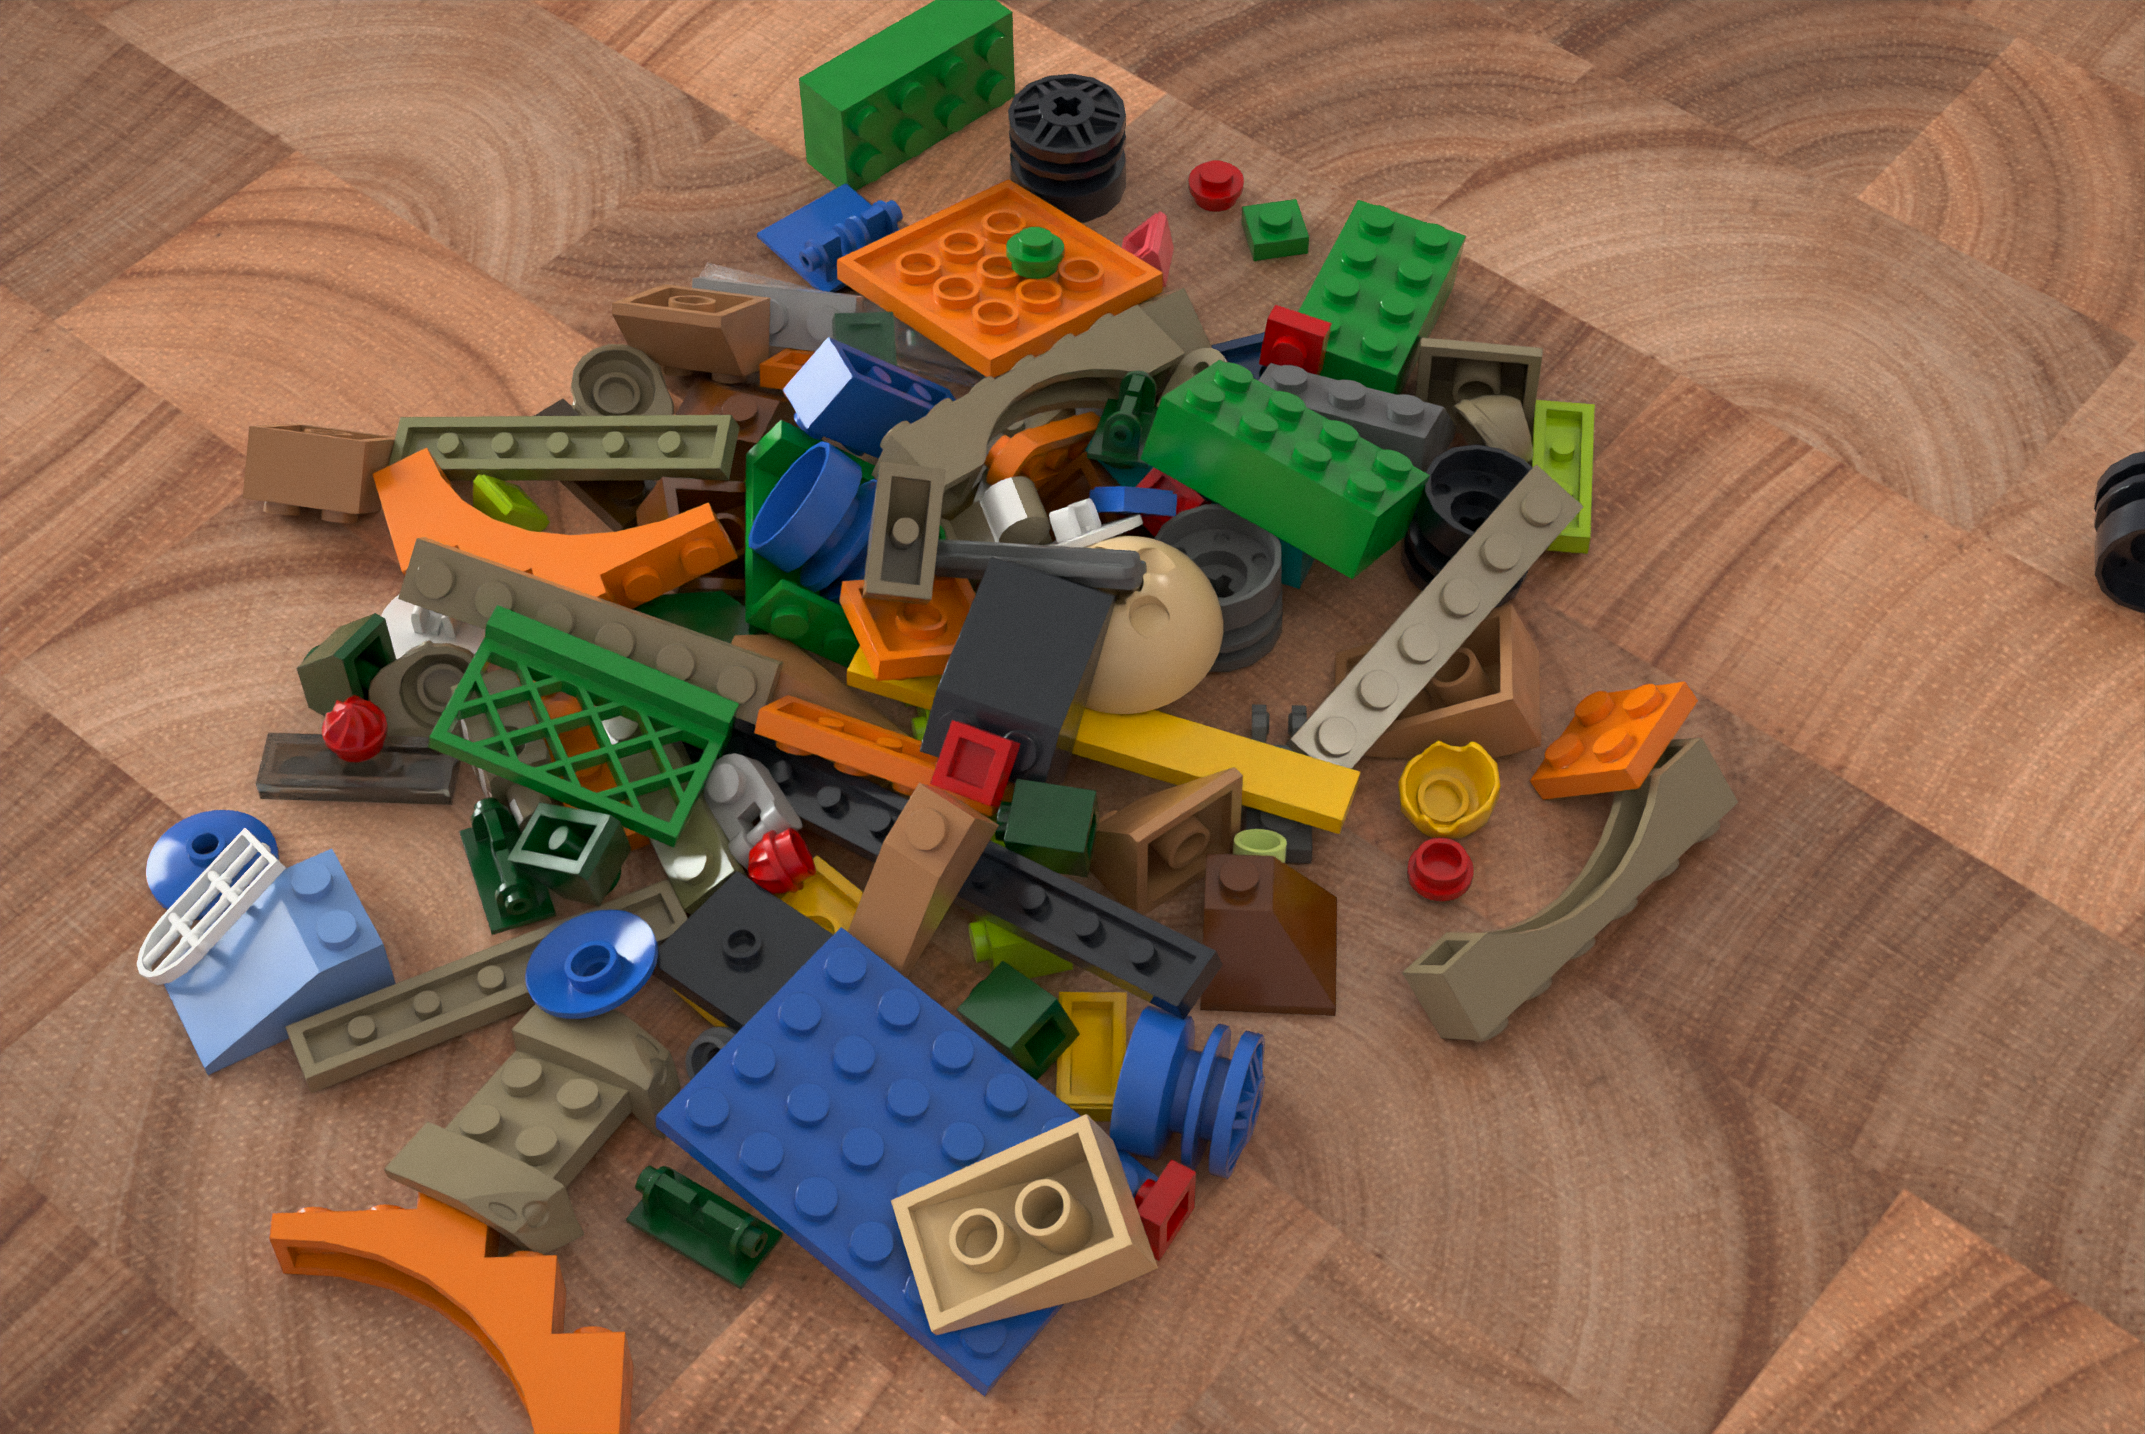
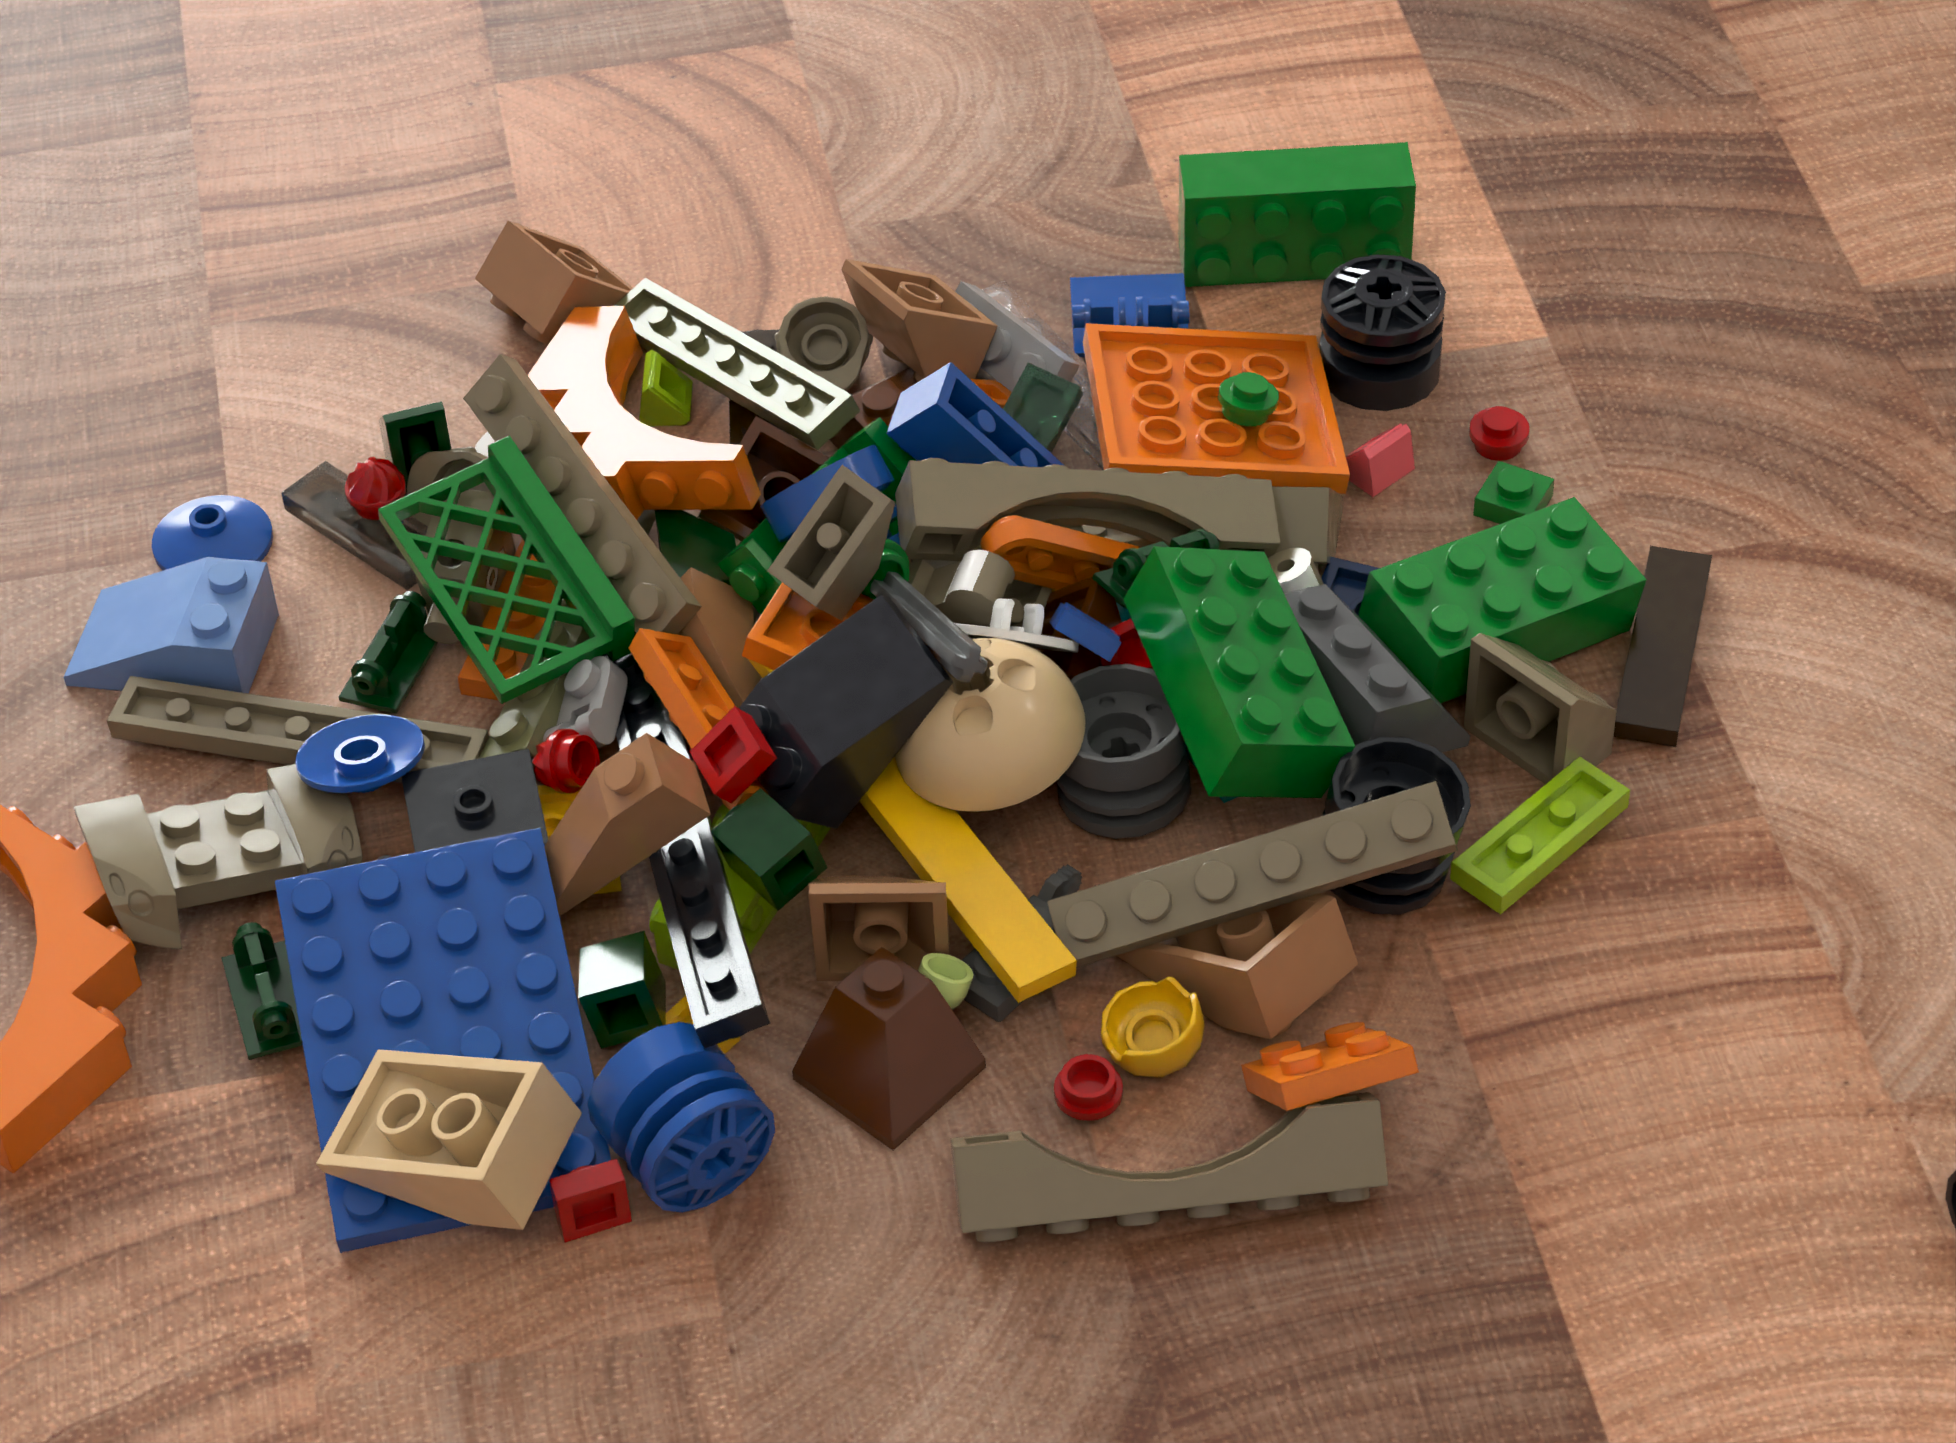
camera: 40 degrees right, 5 degrees down
white window [137,828,286,985] -> none
dark green slope [507,802,631,906] -> none
red plate [1259,305,1332,375] -> none
dark tan hat [1453,394,1533,464] -> none
none -> dark brown tile [1613,546,1712,747]

